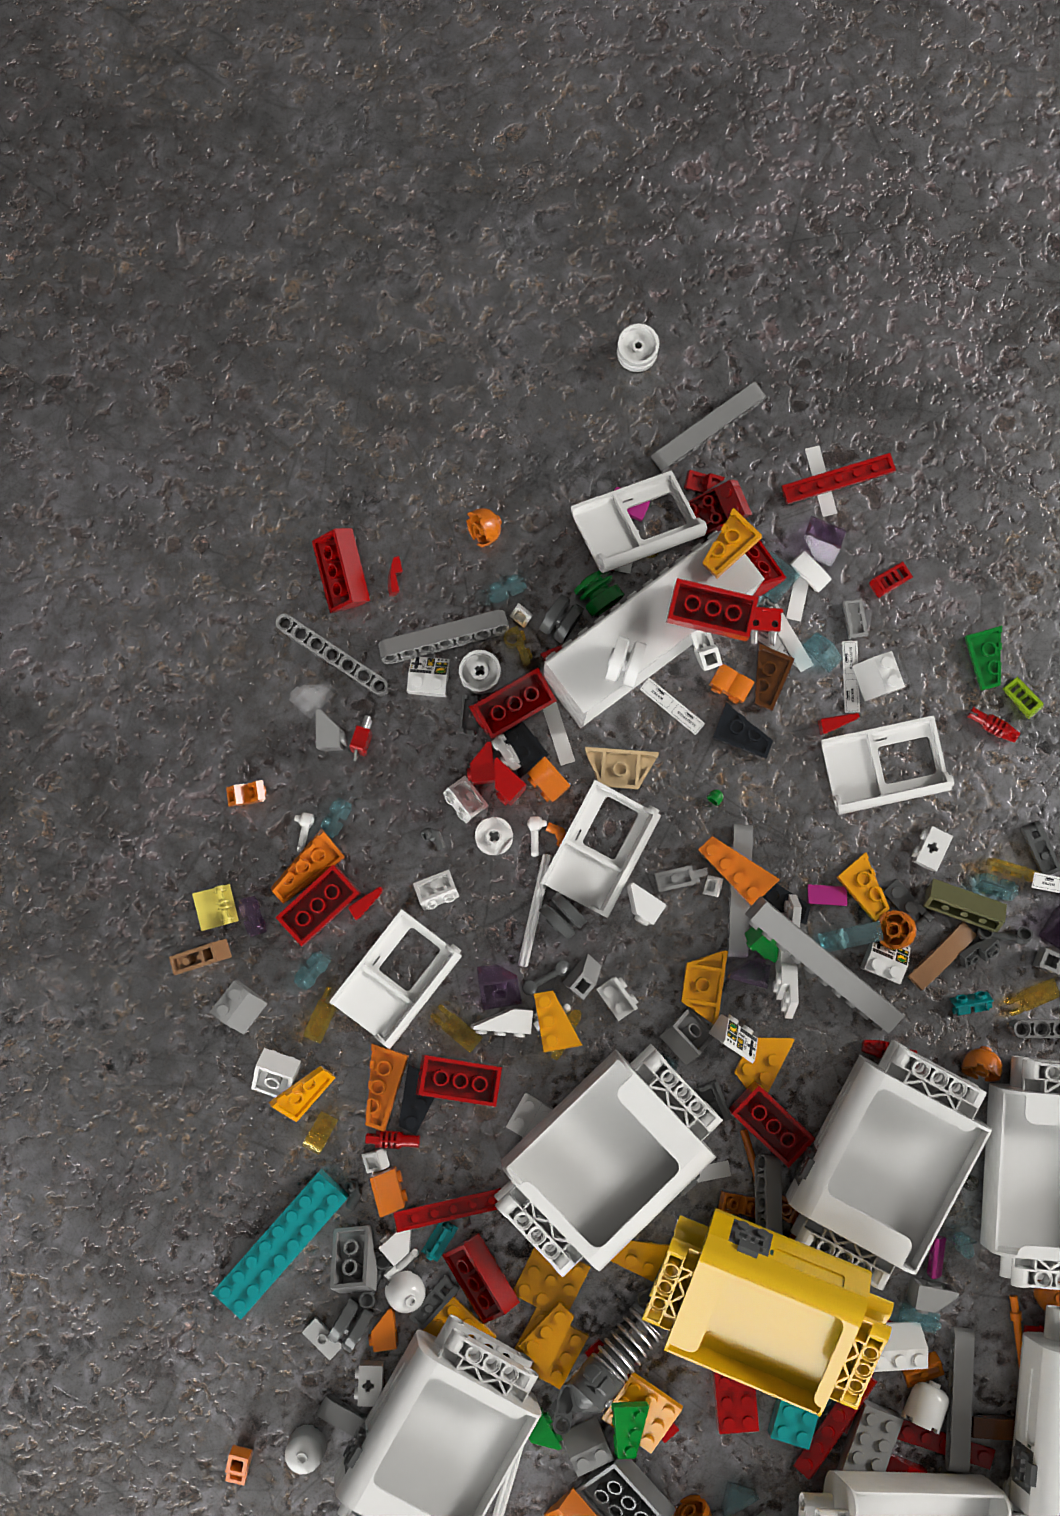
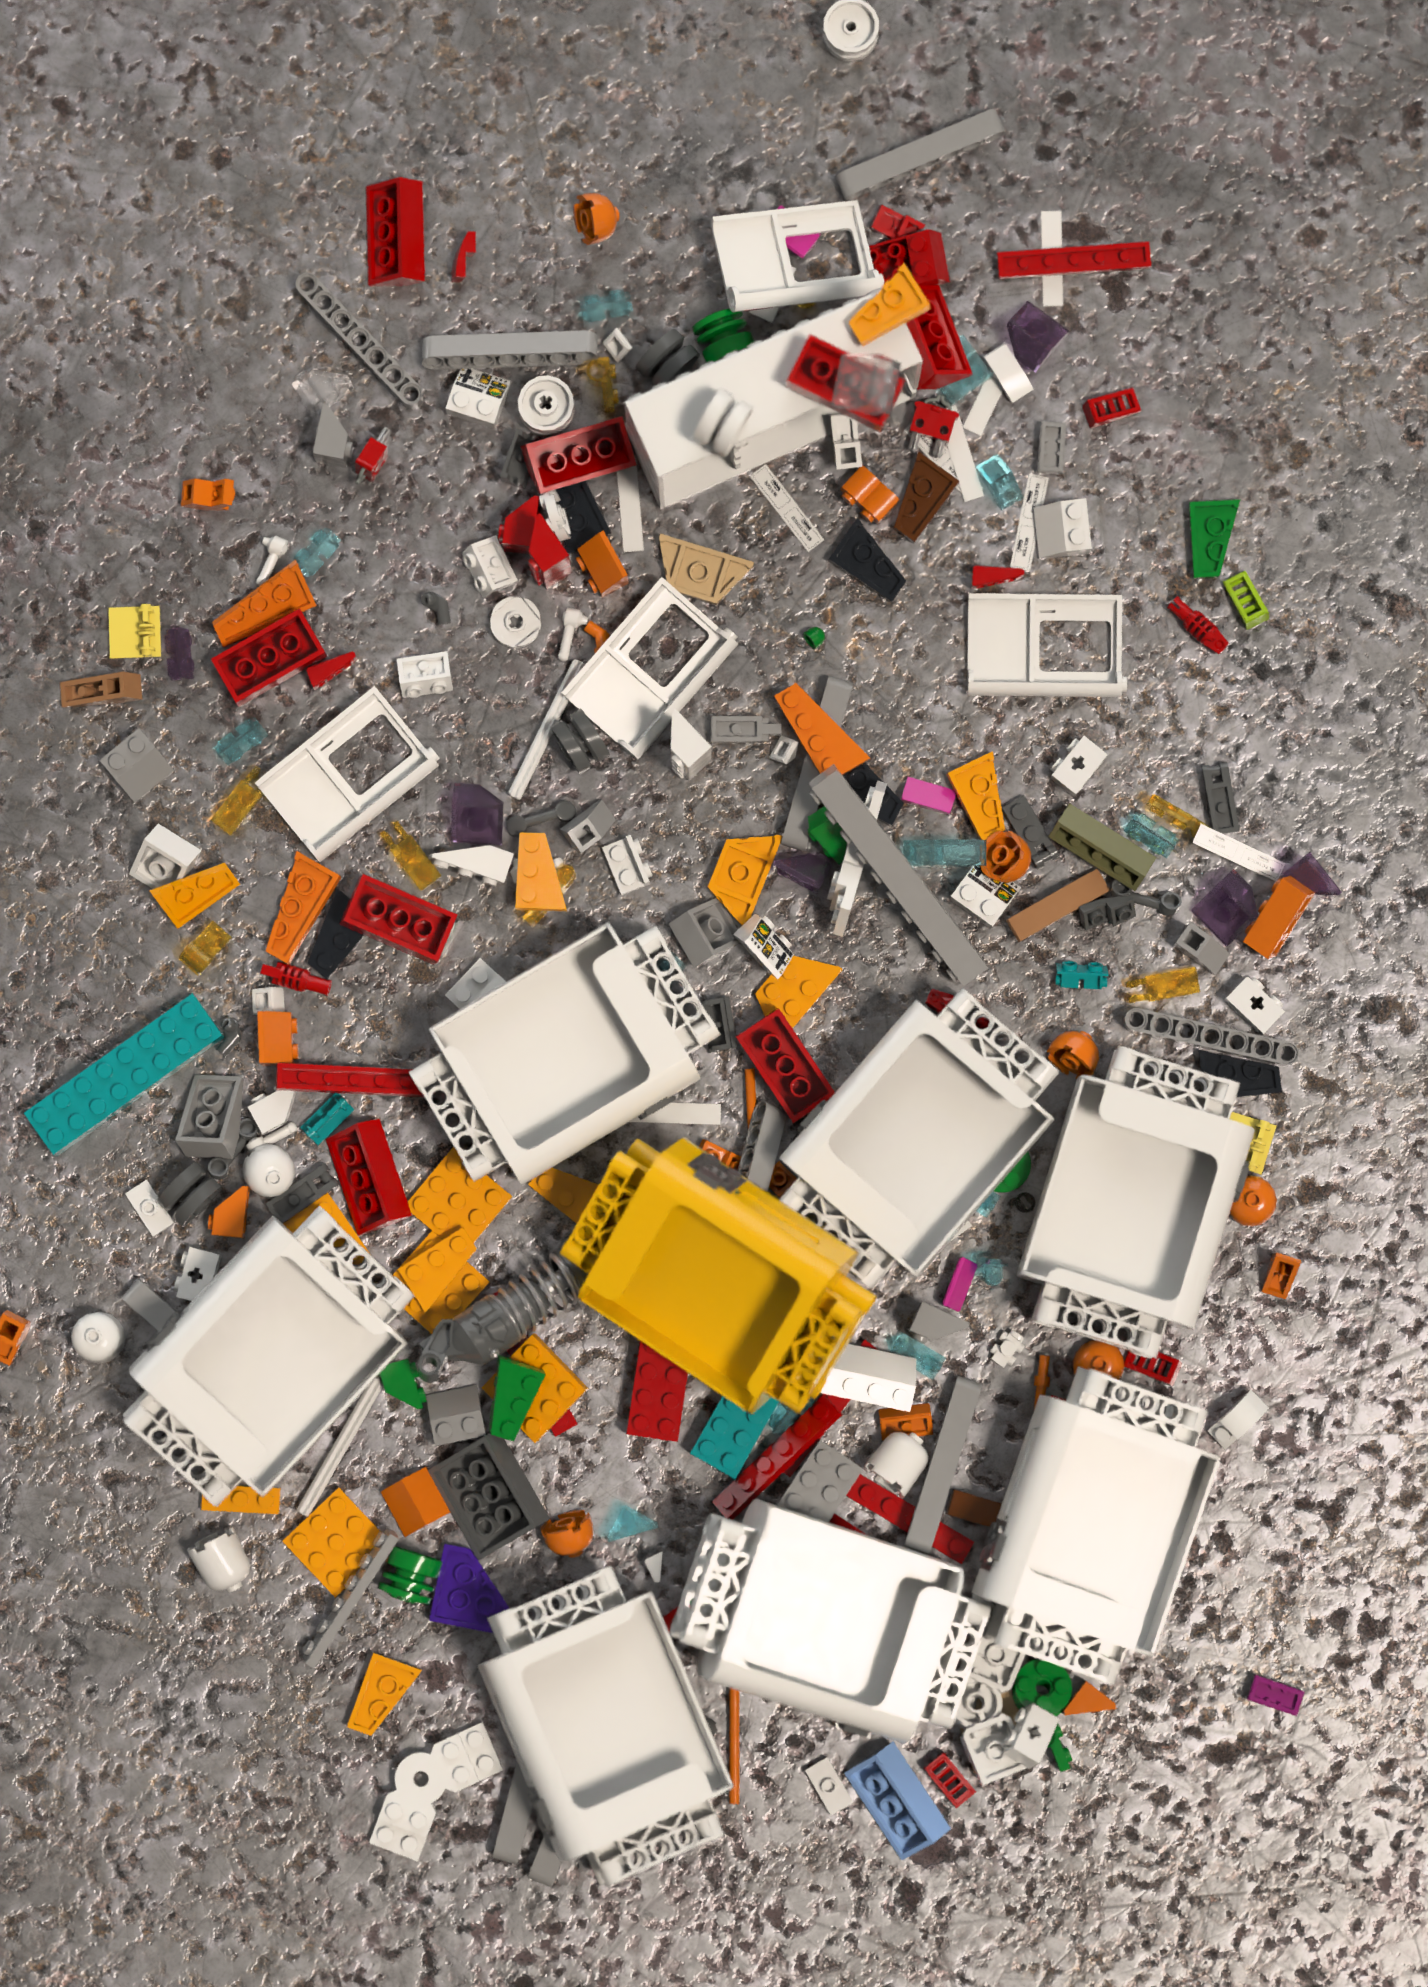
camera: 10 degrees right, 0 degrees up
none -> clear slope [832,354,901,414]
none -> white piece [990,1329,1026,1368]

